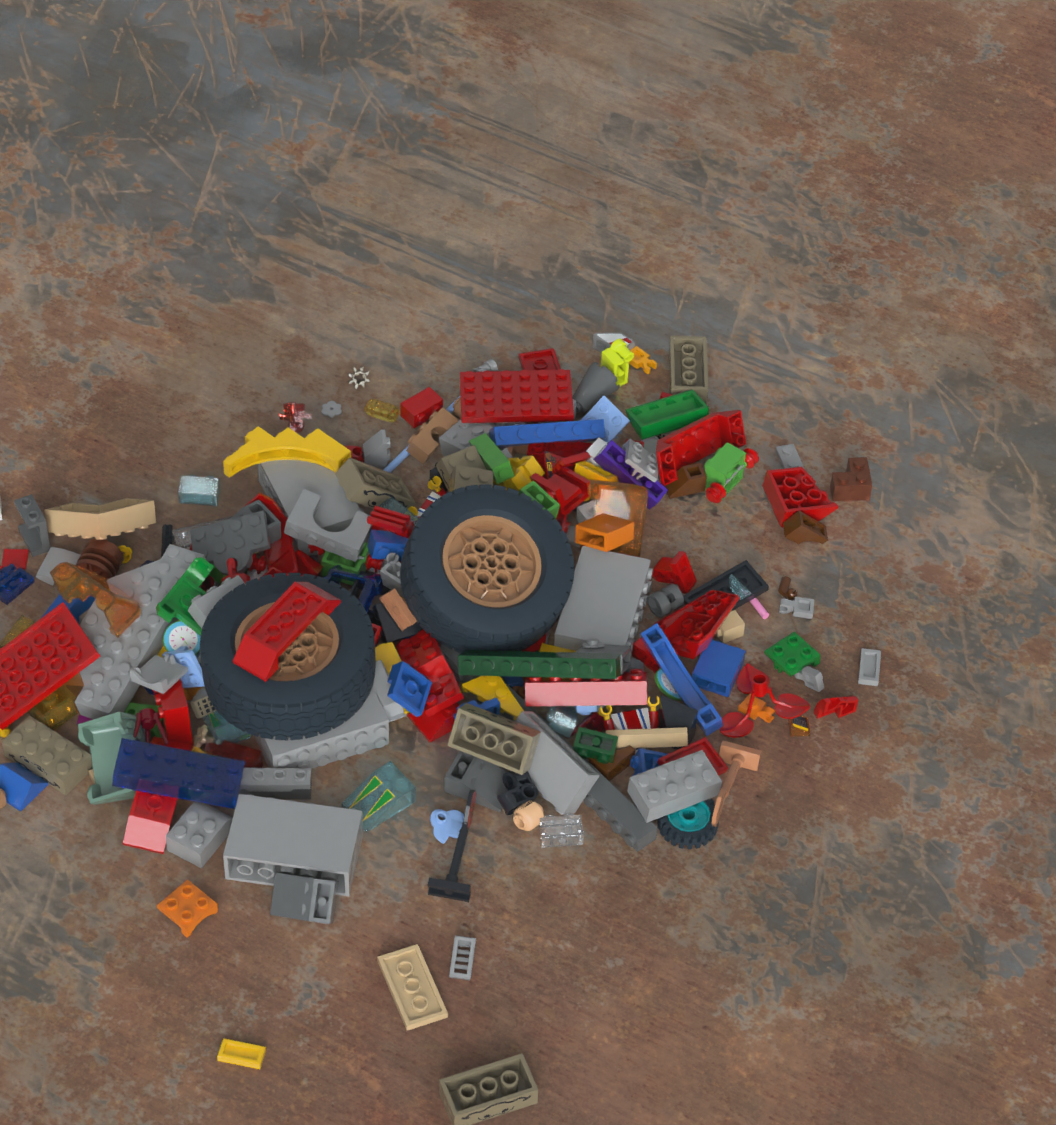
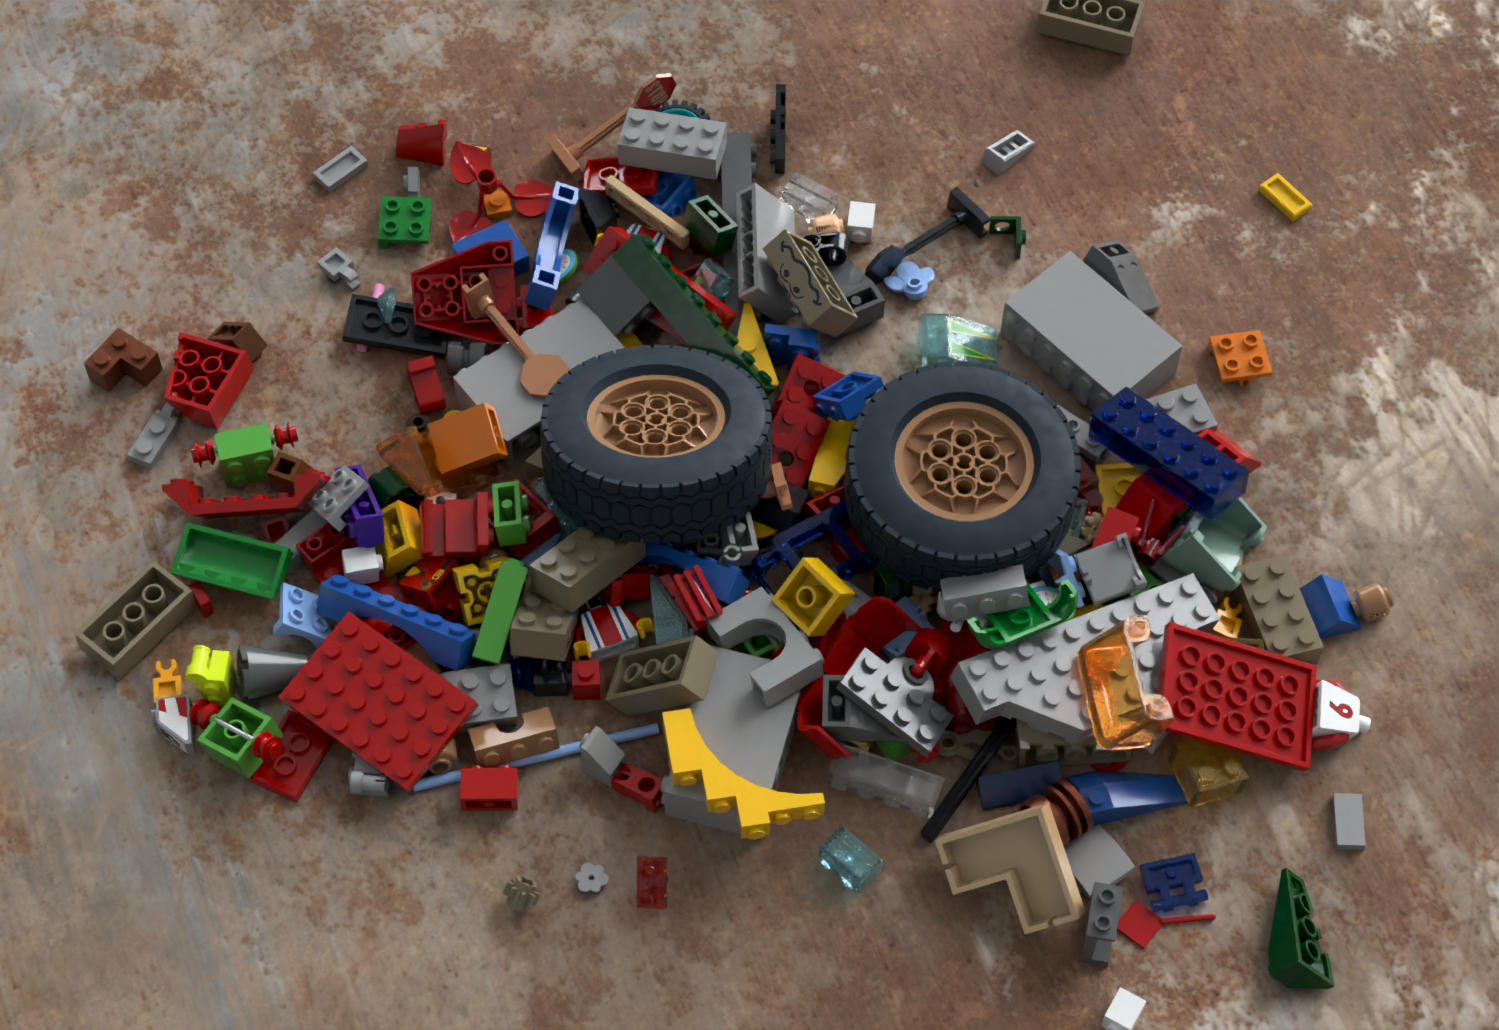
camera: 140 degrees left, 10 degrees up
red slope [233,582,341,682] -> none
clear yellow beam [364,399,400,423] -> none
tan plate [377,944,448,1031] -> none
red tile [552,452,591,474] -> none
light grey plant [582,639,604,648] -> none
reddish brown arm [778,576,797,601] -> none
none -> bright green brick [189,697,284,779]
none -> dark brown plate [406,413,432,439]
none -> nougat piece [461,272,570,398]
none -> red brick [572,660,601,700]
none -> black wing [770,84,786,174]
none -> yellow brick [771,558,856,636]
none -> white brick [847,201,876,243]
none -> dark green bracket [989,216,1026,258]
none -> light orange plate [1210,597,1243,641]

